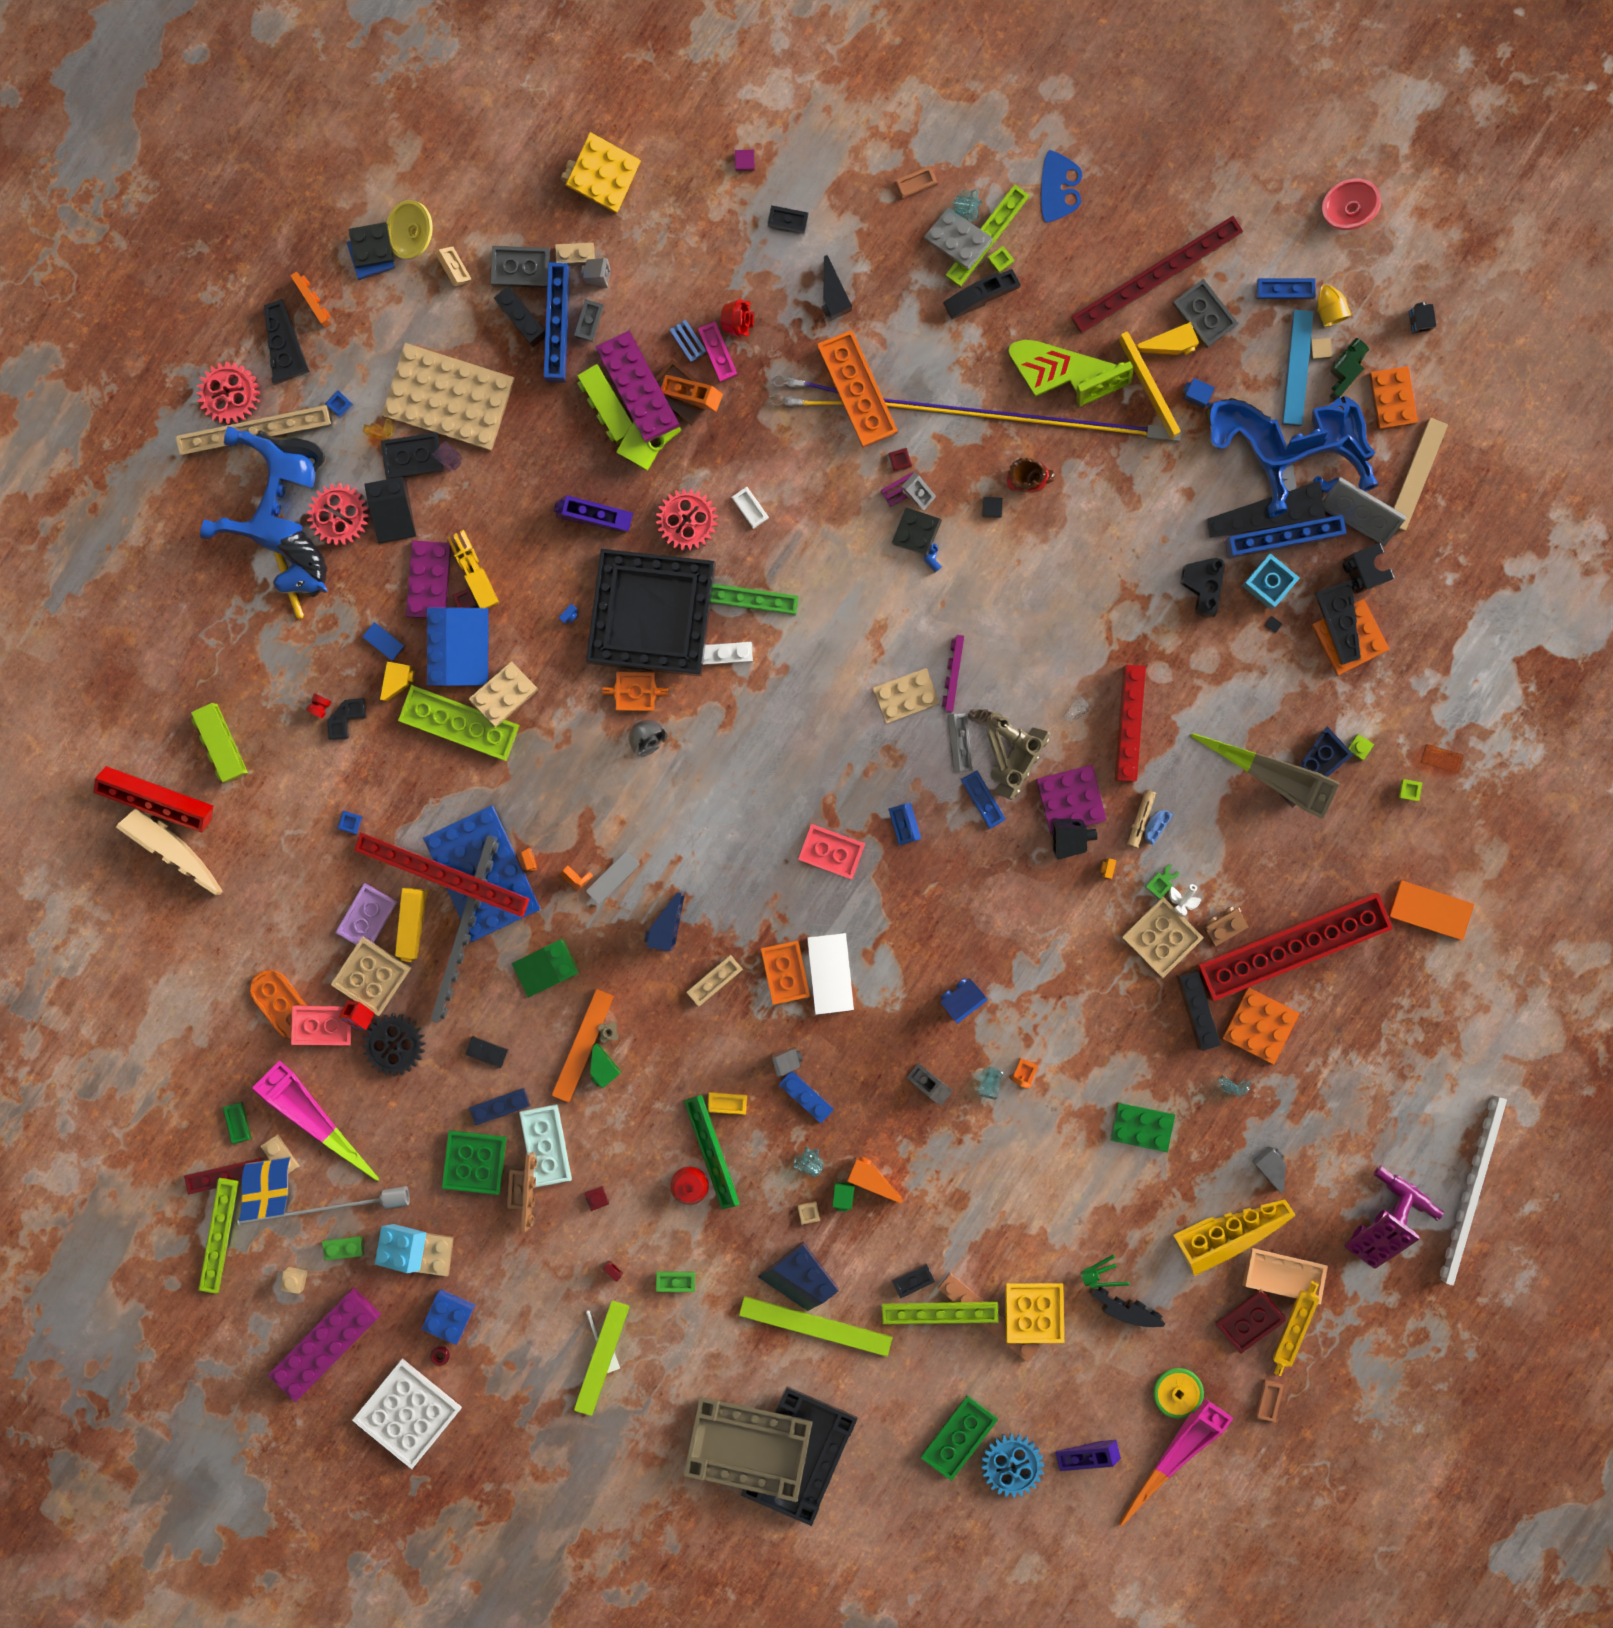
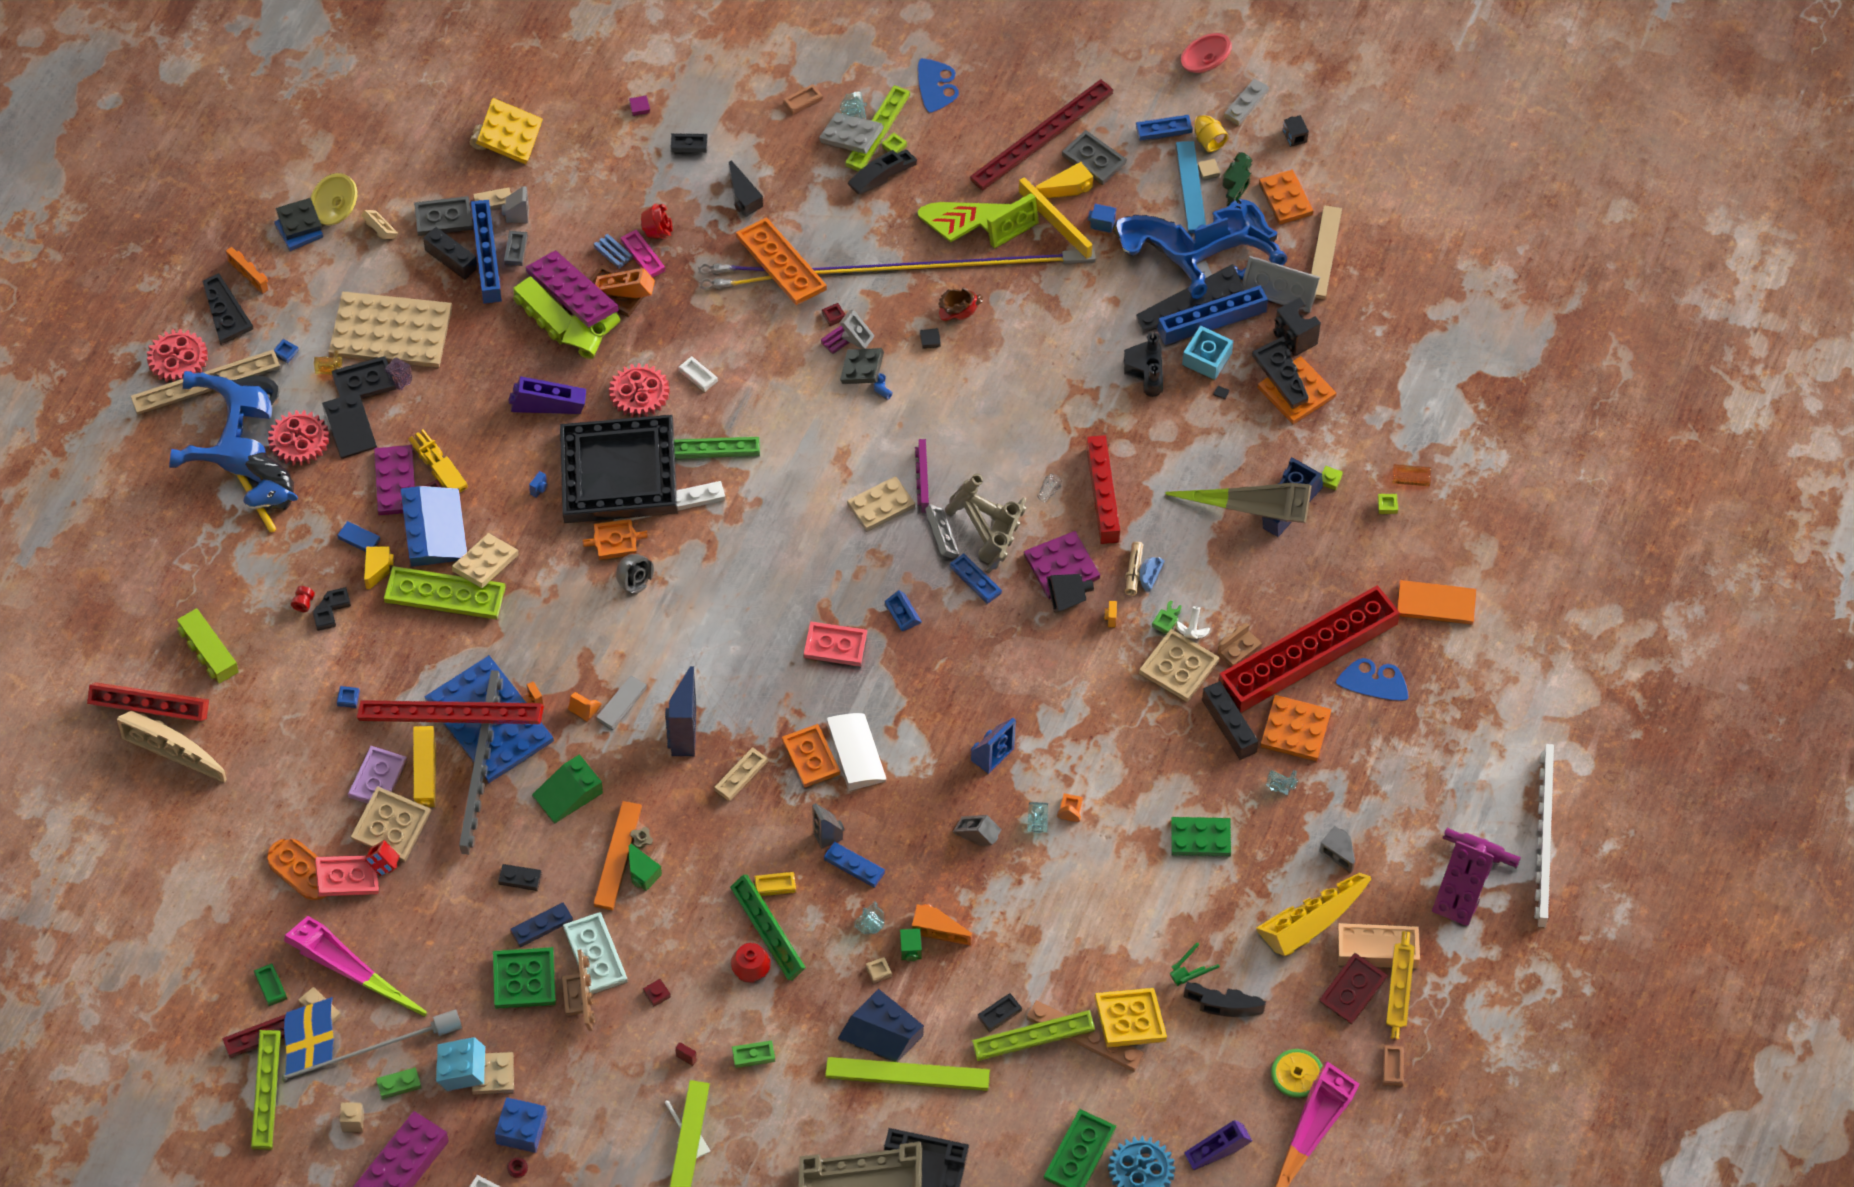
camera: 10 degrees left, 30 degrees down
black gear [362,1013,426,1076] -> none
none -> light grey plate [1224,79,1269,126]
none -> blue piece [1336,658,1409,700]

